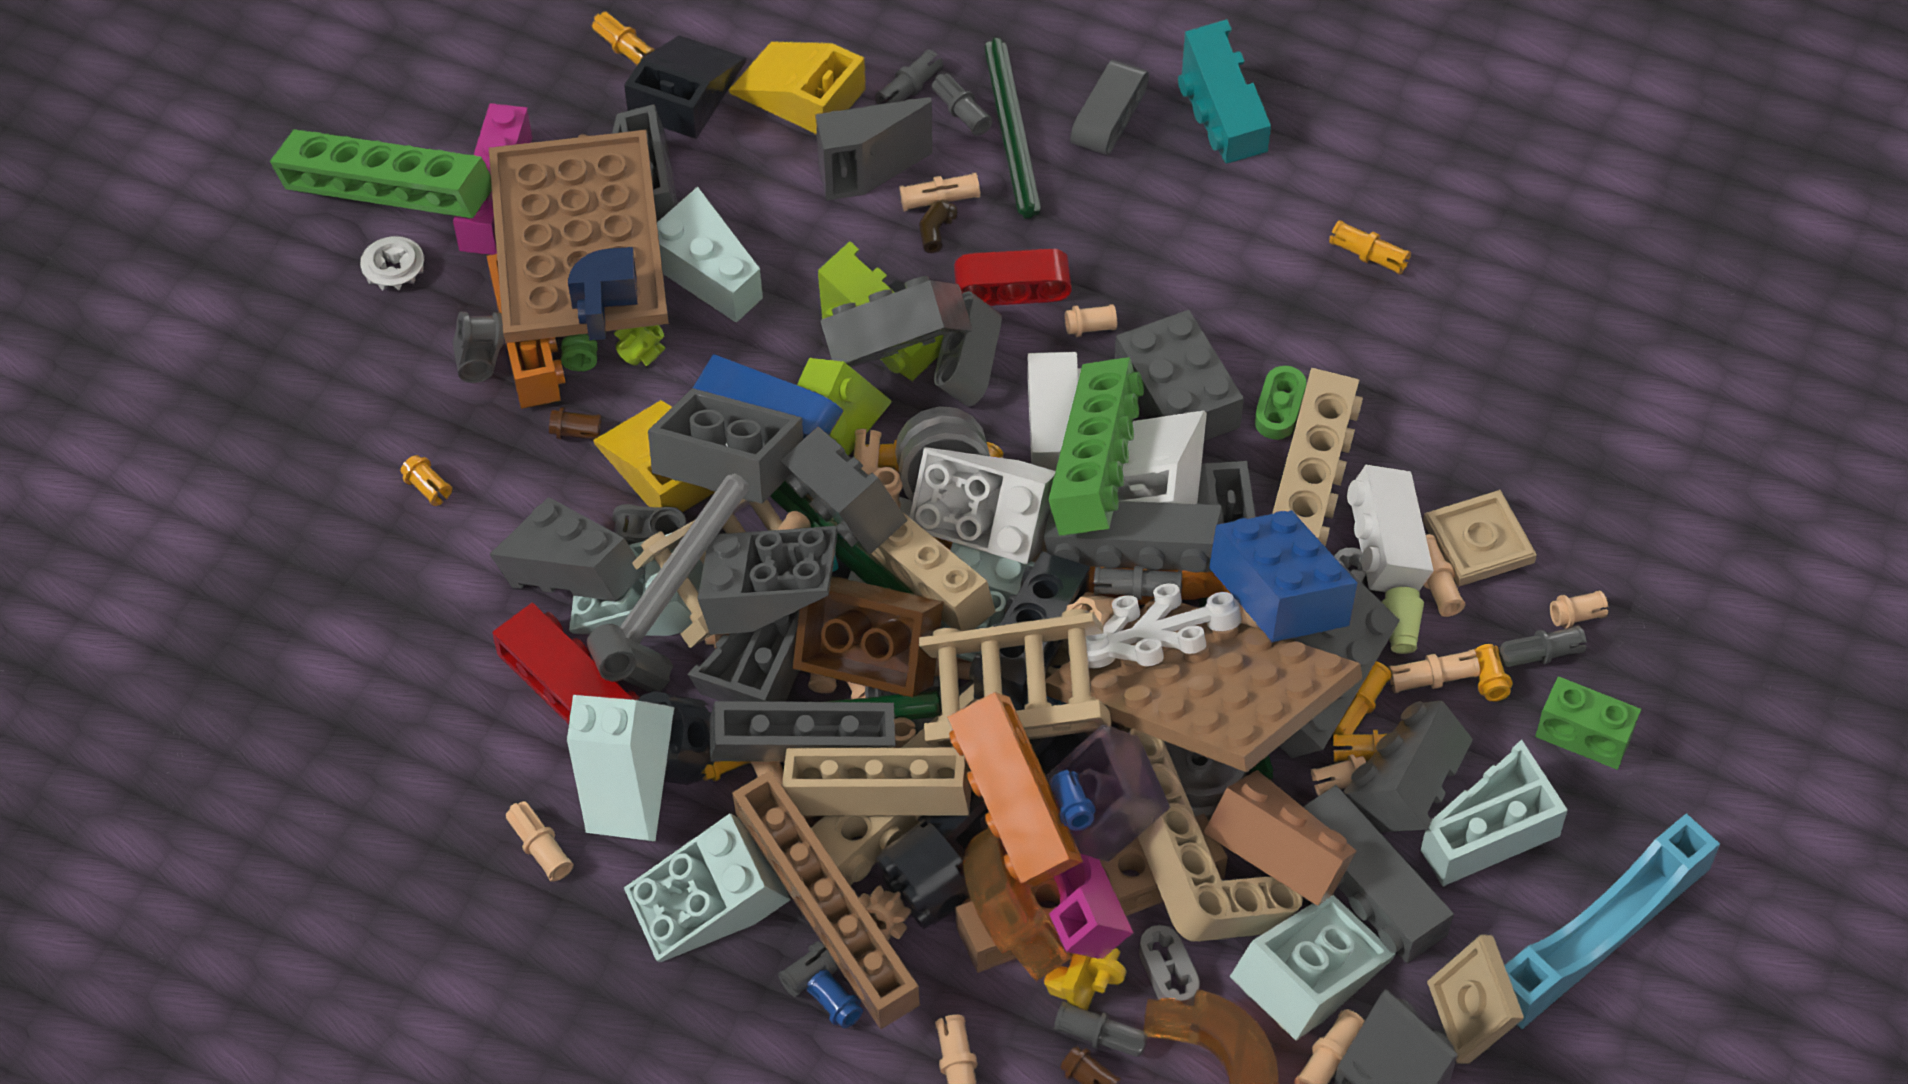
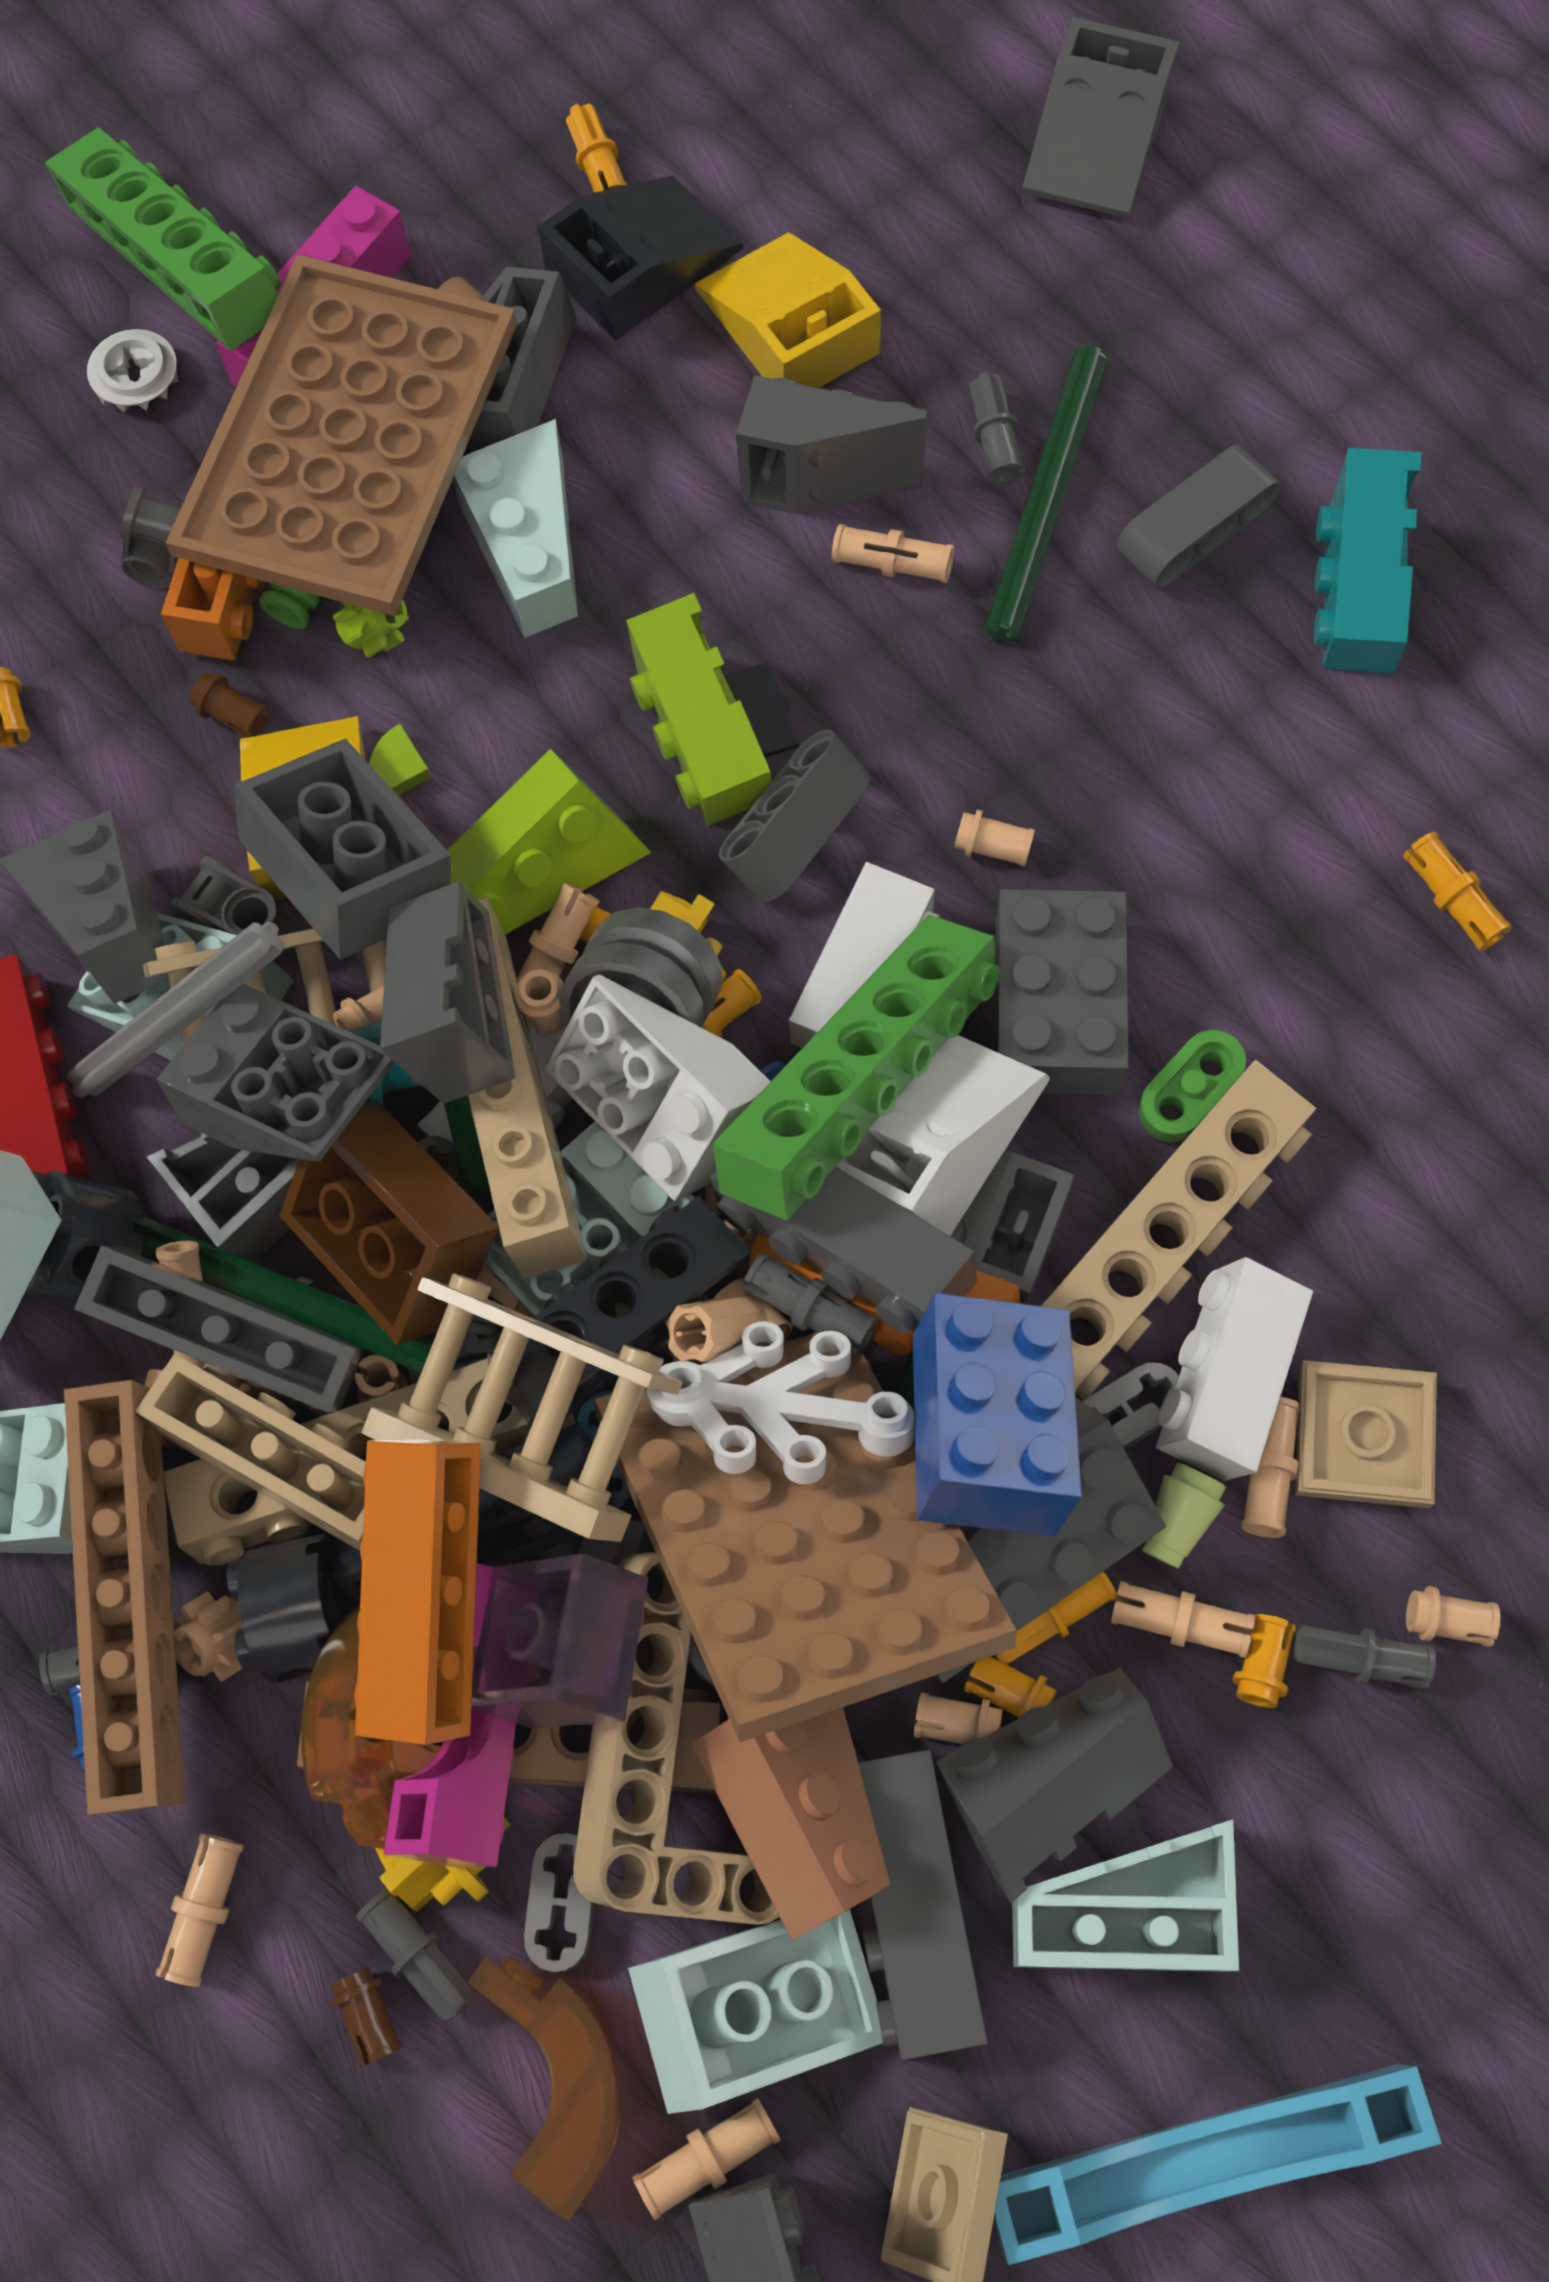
camera: 30 degrees right, 15 degrees up
dark blue brick [568,247,638,340] -> none
dark grey piece [587,624,673,692] -> none
blue beam [692,354,843,439] -> none
dark grey wedge [820,276,973,368] -> none
dark grey pin [875,50,943,104] -> none
dark brown arm [919,200,958,253] -> none
red beam [954,249,1072,306] -> none
blue pin [1050,770,1095,830] -> none
bright green brick [1535,676,1641,770] -> none

